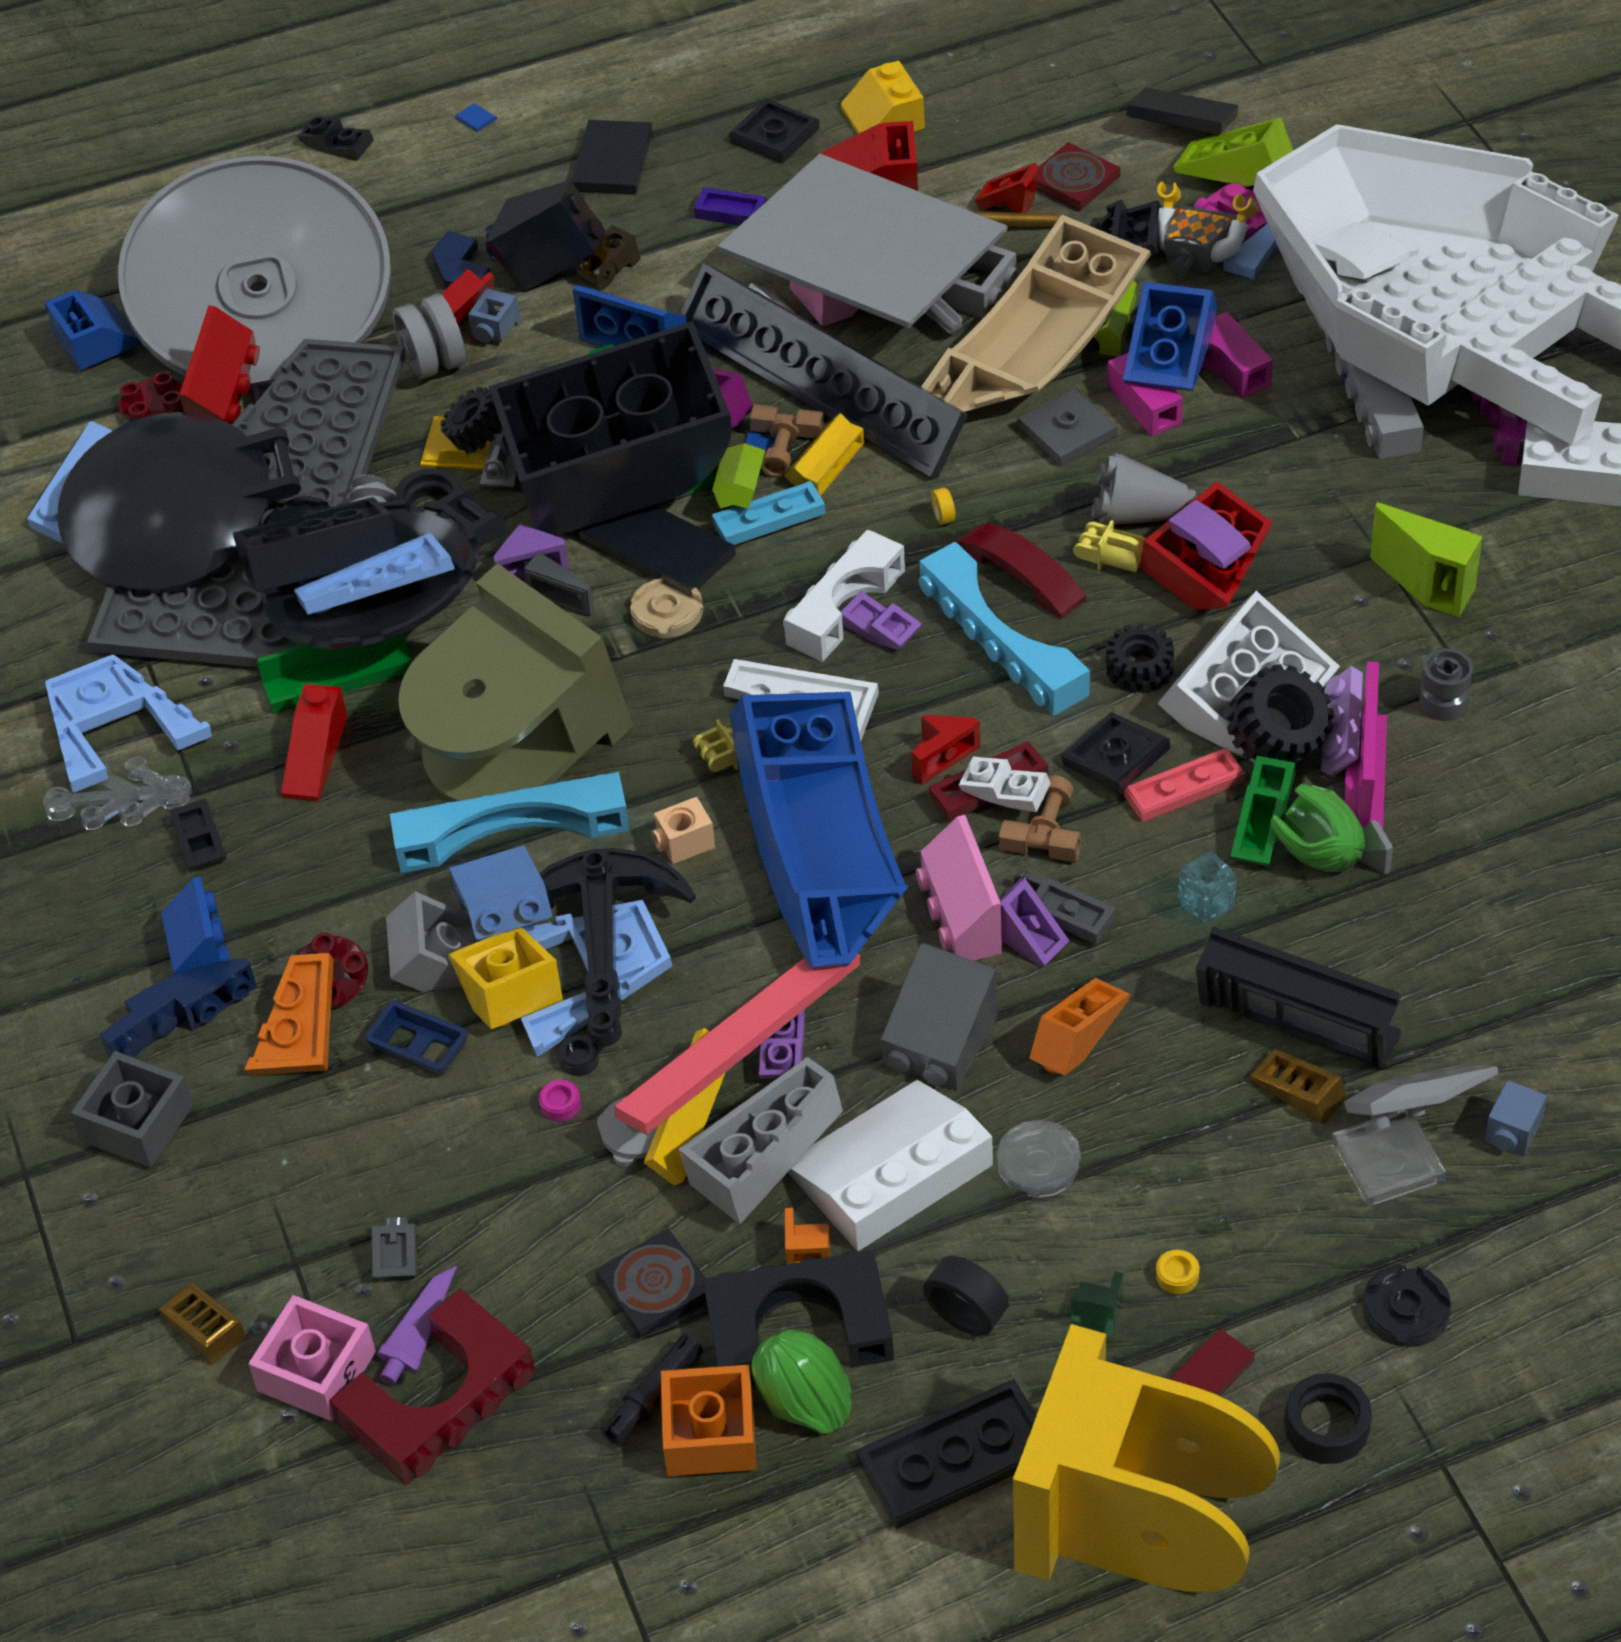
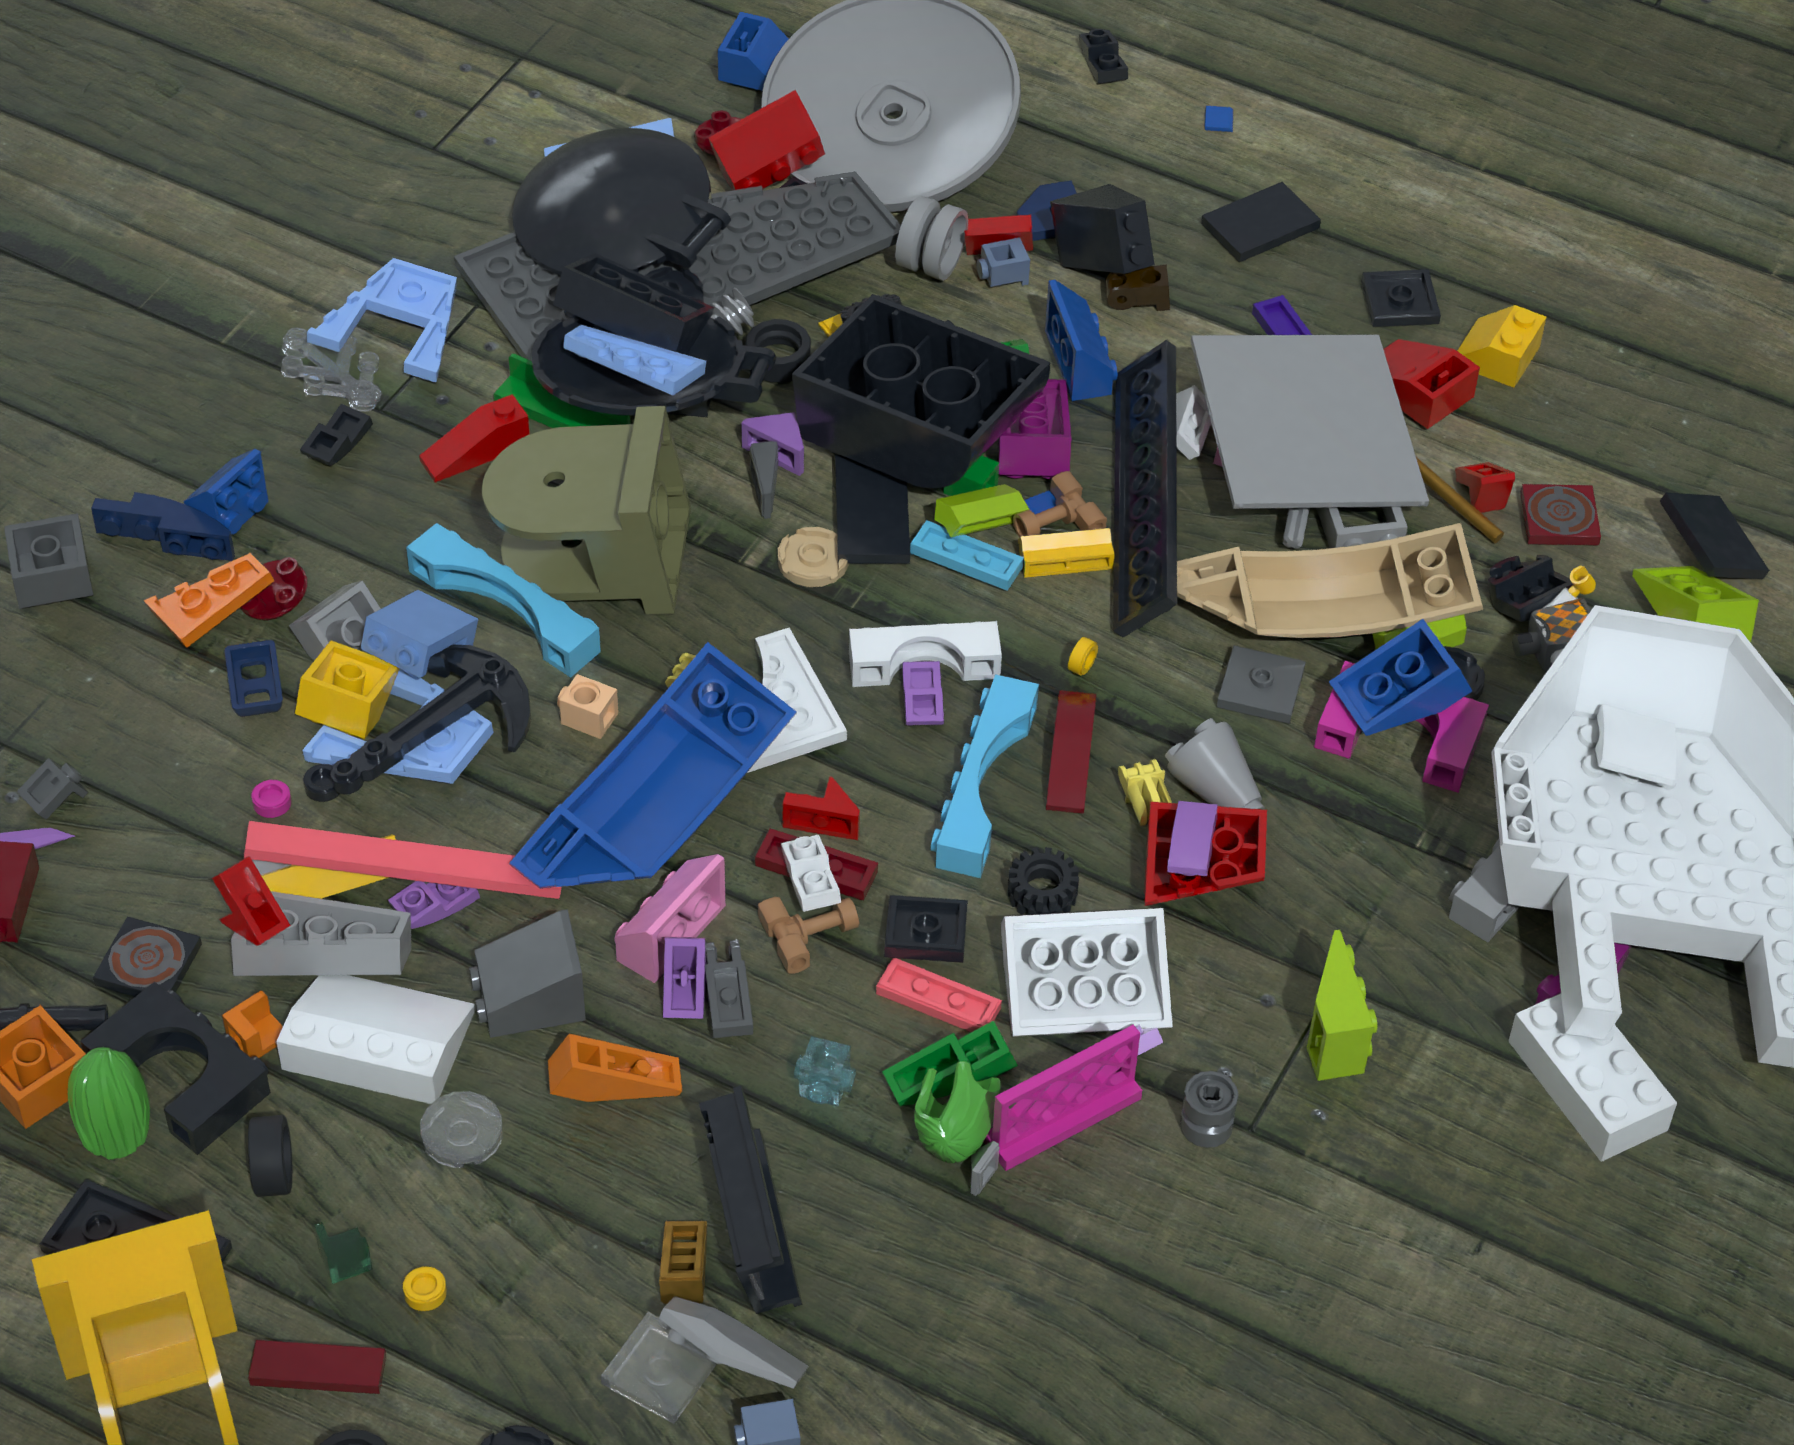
camera: 45 degrees right, 0 degrees up
black tyre [1226,664,1334,767] -> none
none -> red slope [212,856,291,946]

